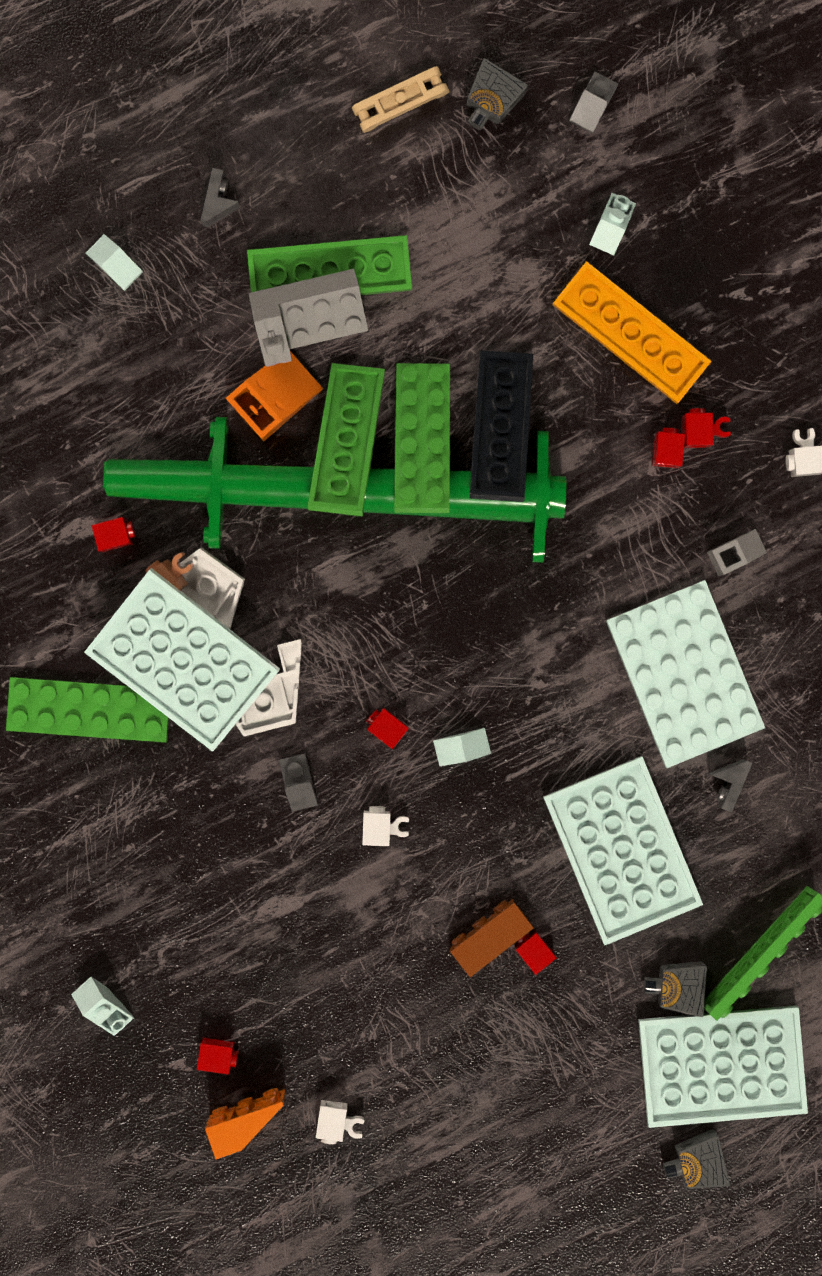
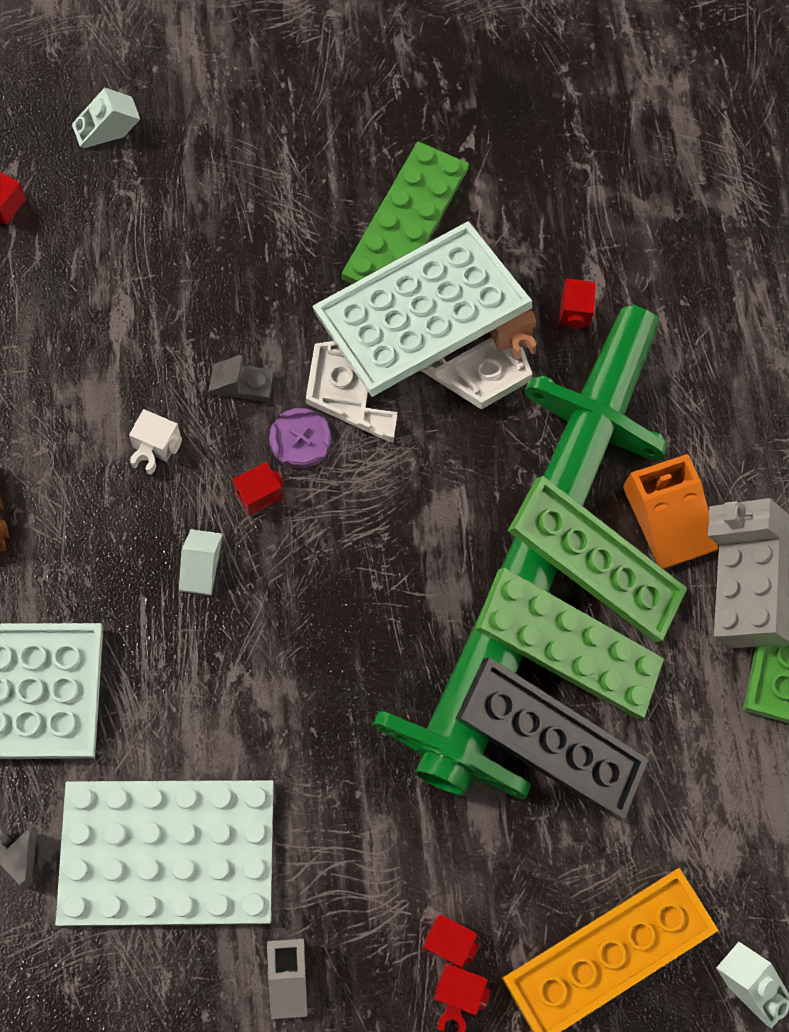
camera: 100 degrees right, 20 degrees down
none -> medium lavender tile [269,408,331,469]

